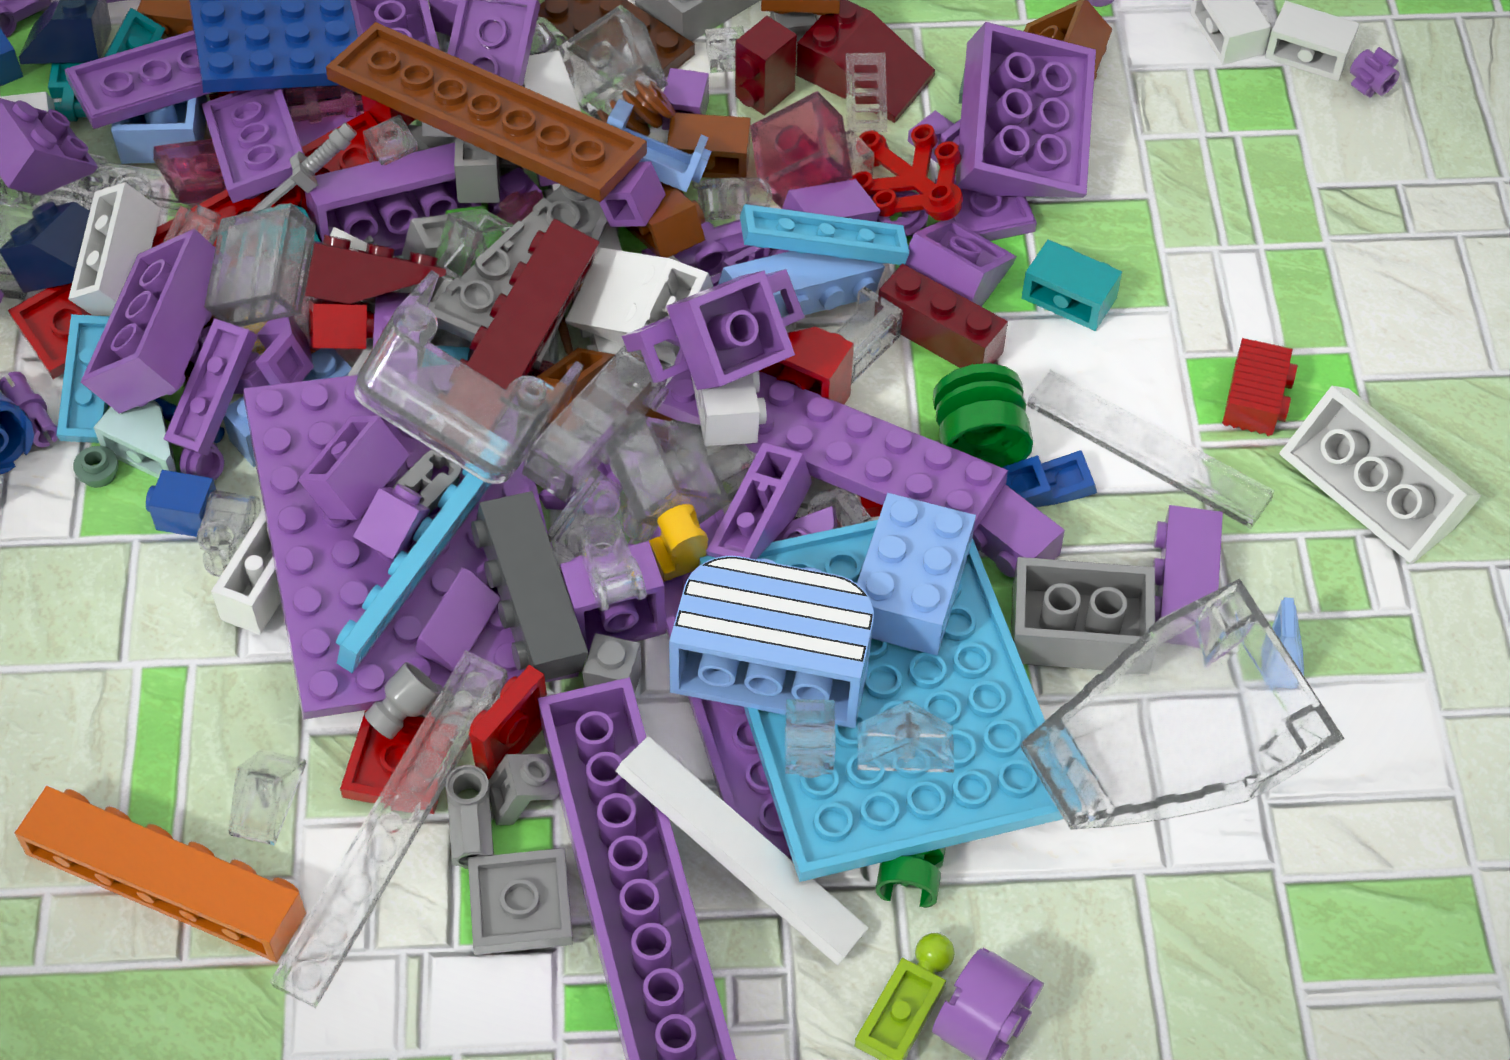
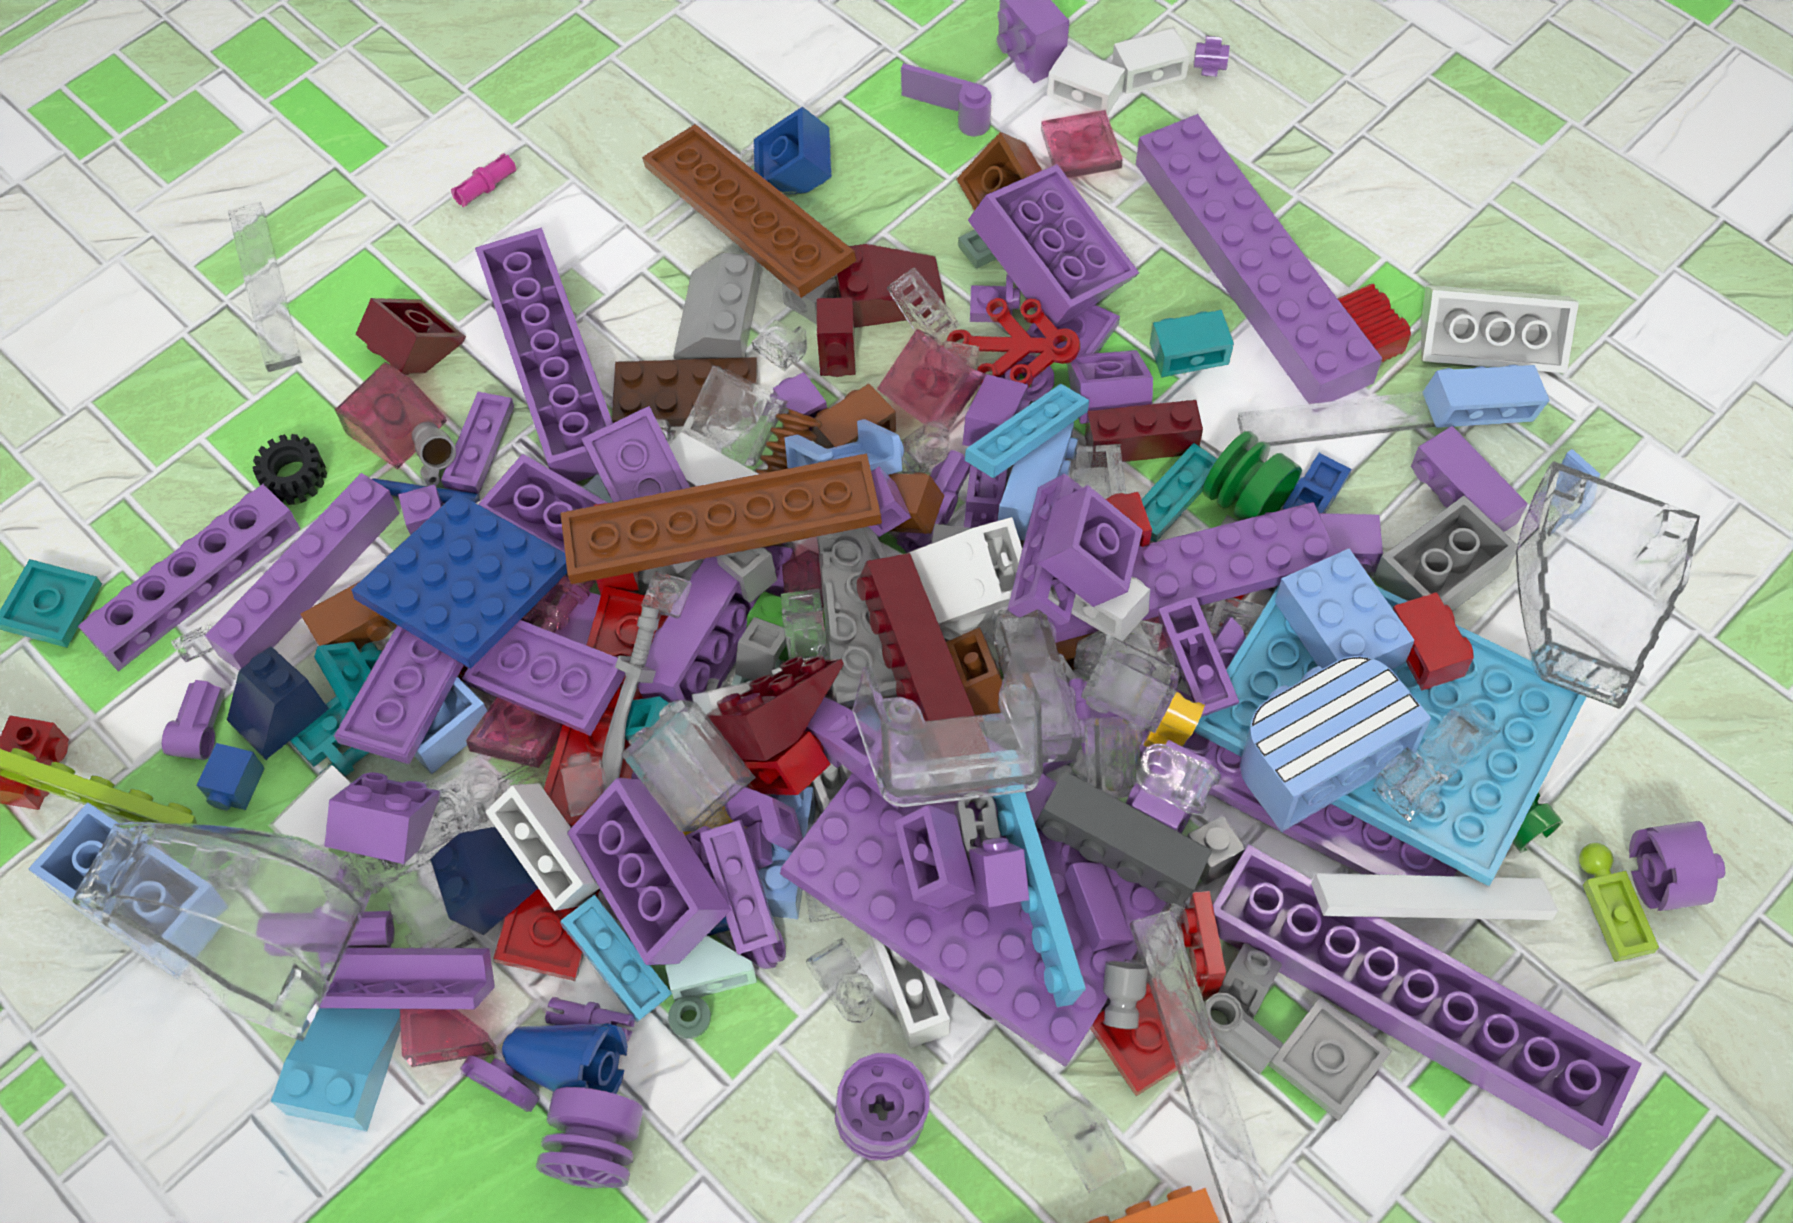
camera: 40 degrees left, 5 degrees up
blue brick [146,470,221,539] -> none
none -> medium lavender wheel [835,1053,930,1161]
none -> clear pink plate [1040,110,1123,178]
none -> medium lavender brick [1136,114,1382,410]
none -> teal plate [1141,443,1217,542]
none -> red brick [1393,592,1474,691]
none -> light blue brick [1422,364,1550,428]

